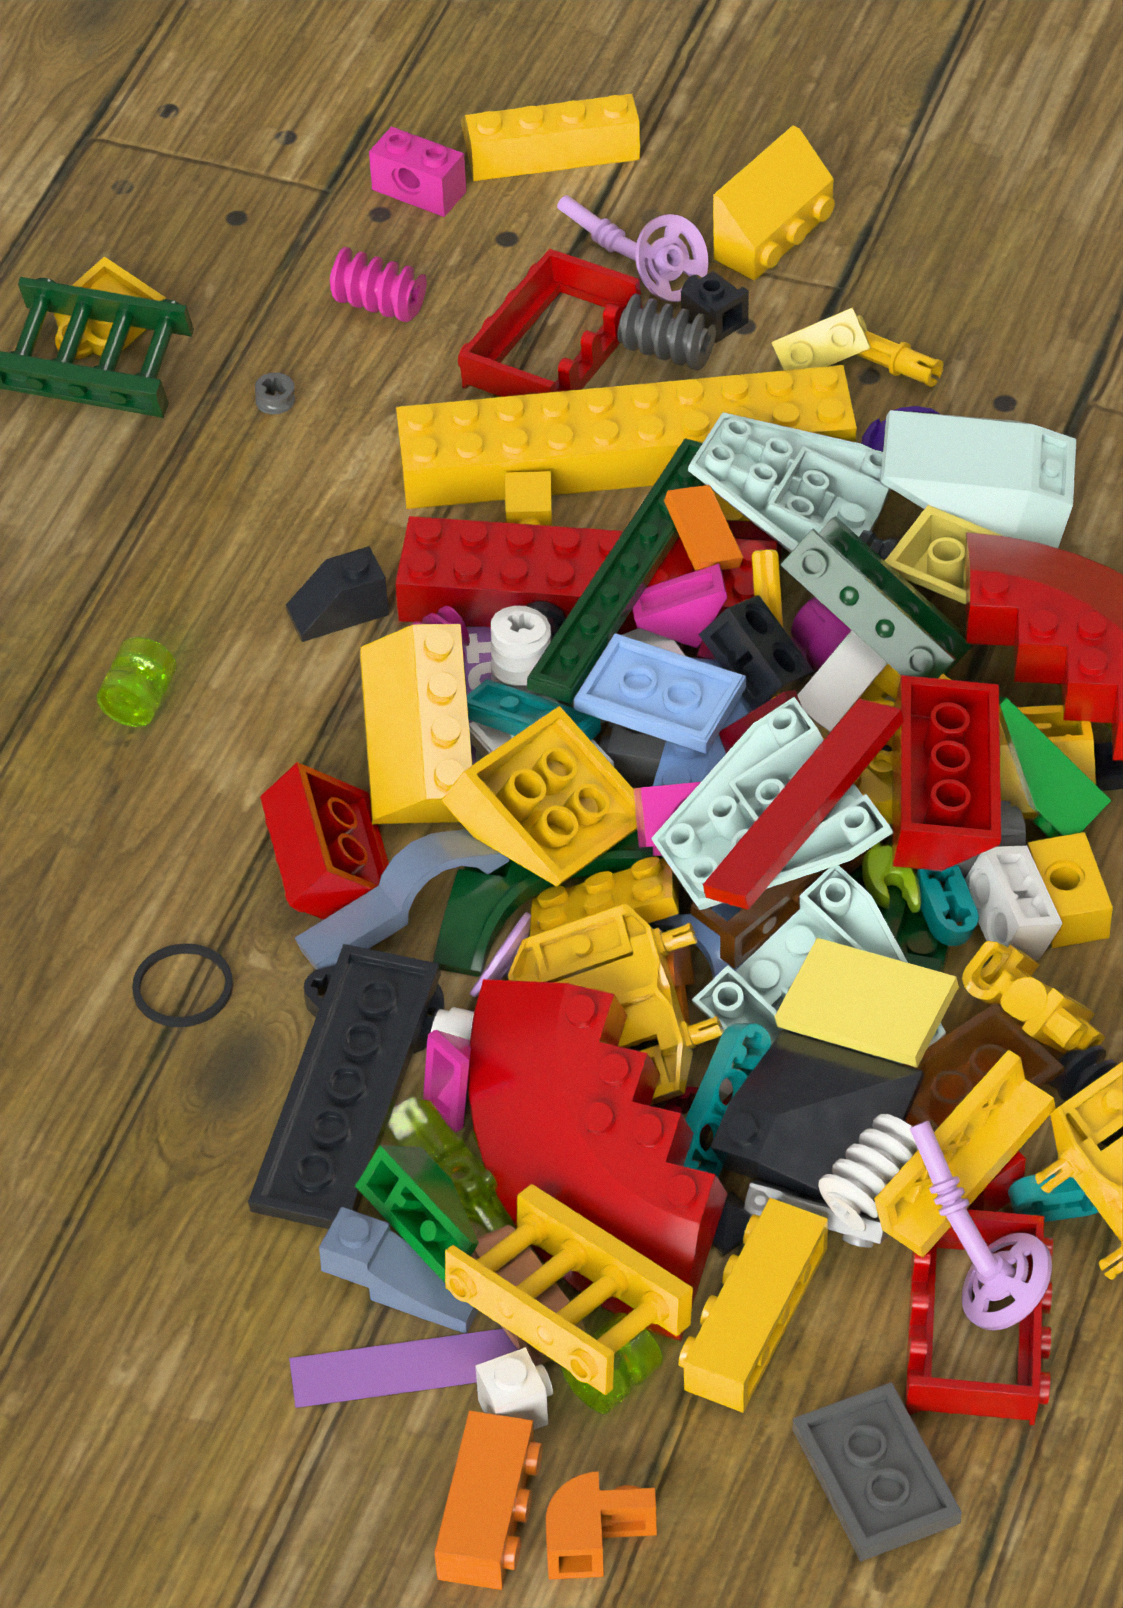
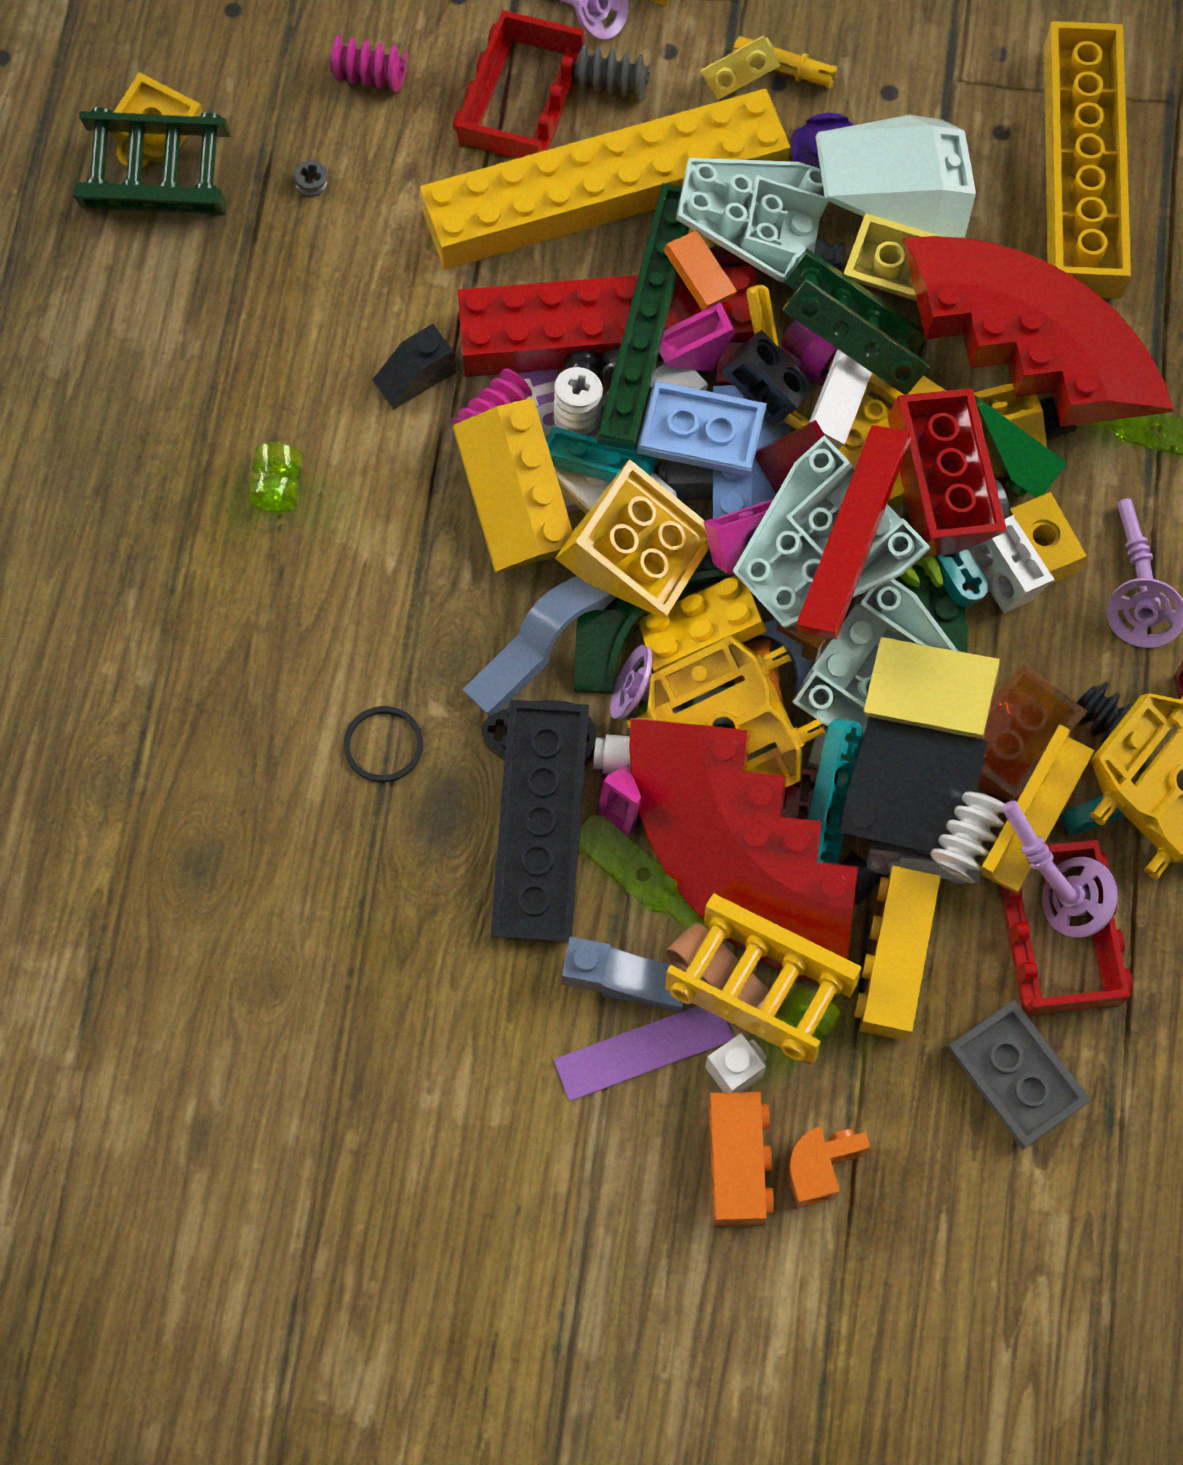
camera: 15 degrees left, 20 degrees up
red slope [260,762,389,920] -> none
green slope [355,1145,479,1283] -> none
yellow brick [505,471,553,526] -> none
black brick [681,271,749,343] -> none
yellow hips [962,941,1106,1054] -> none

